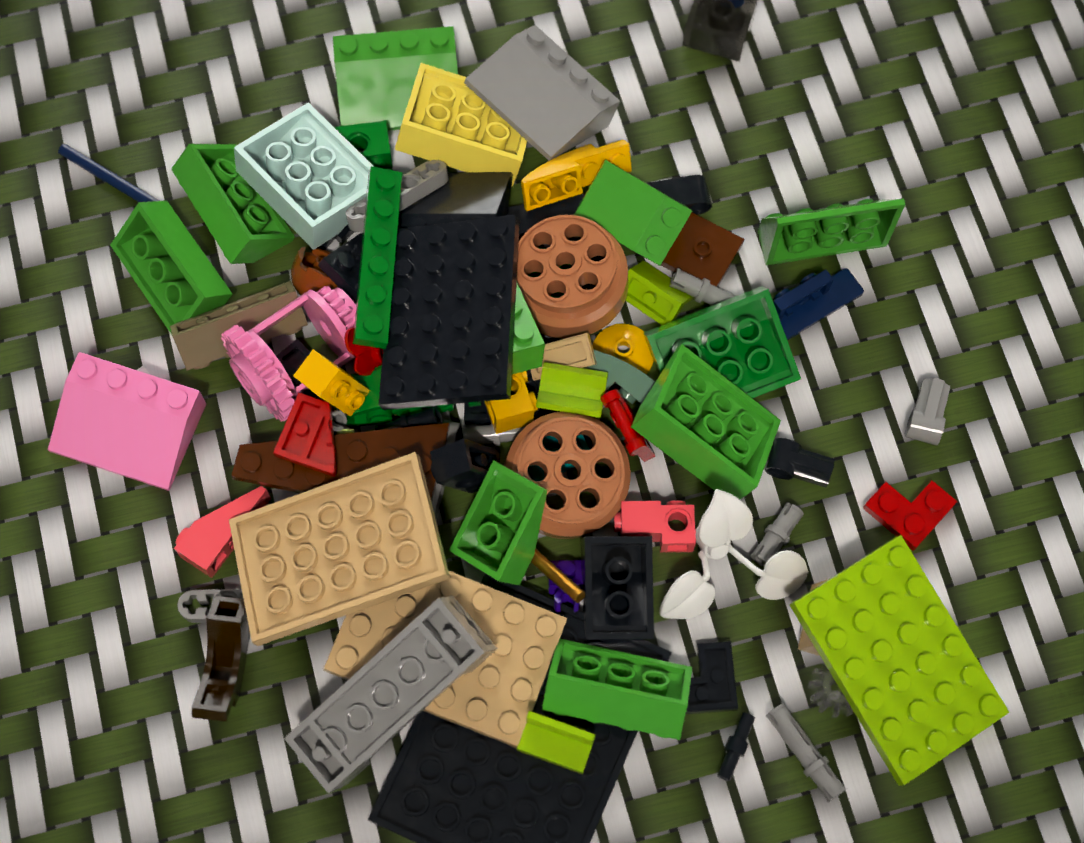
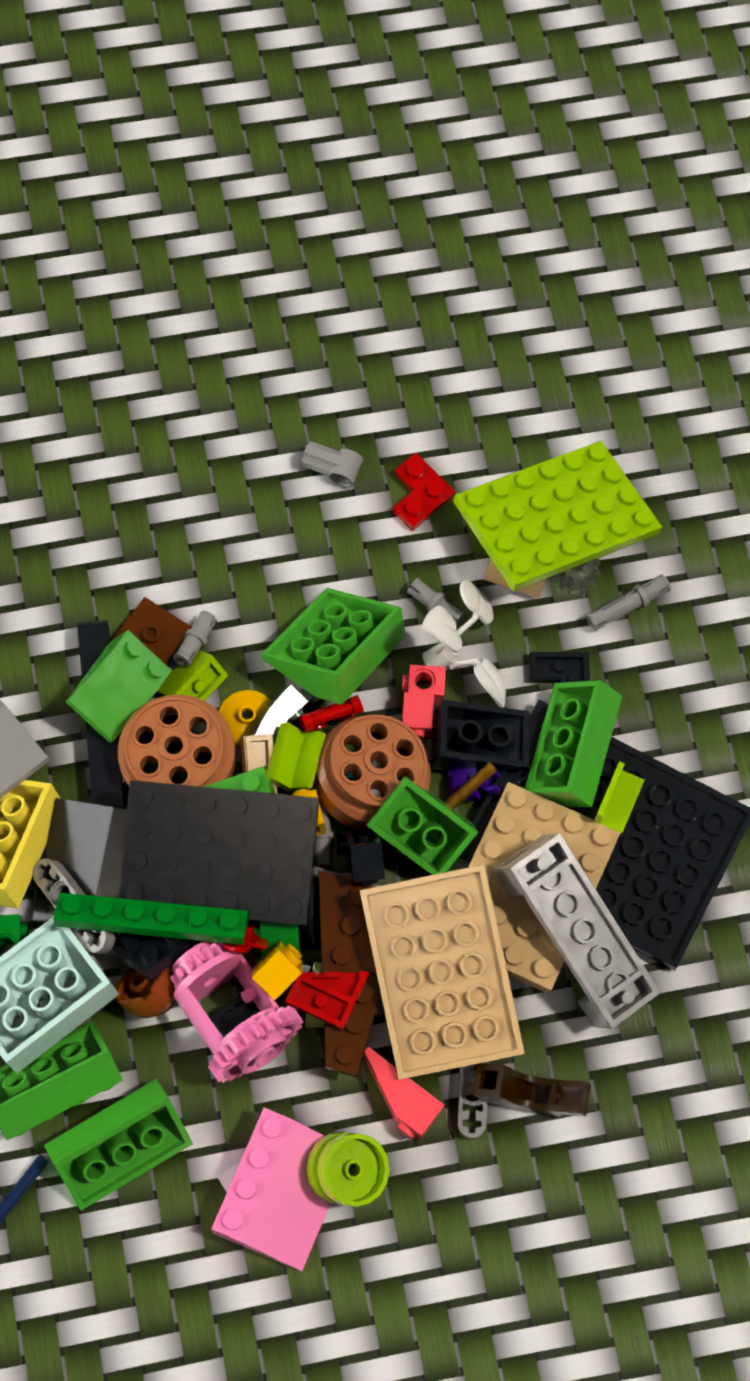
camera: 90 degrees left, 0 degrees up
dark tan brick [170,281,308,370] -> none
yellow slope [521,139,632,211] -> none
green slope [643,286,801,398] -> none
black bar [717,712,755,782] -> none
bright green slope [758,198,906,265] -> none
black piece [765,438,835,488] -> none
dark blue bracket [773,268,864,340] -> none
none -> lime wheel [306,1132,390,1207]

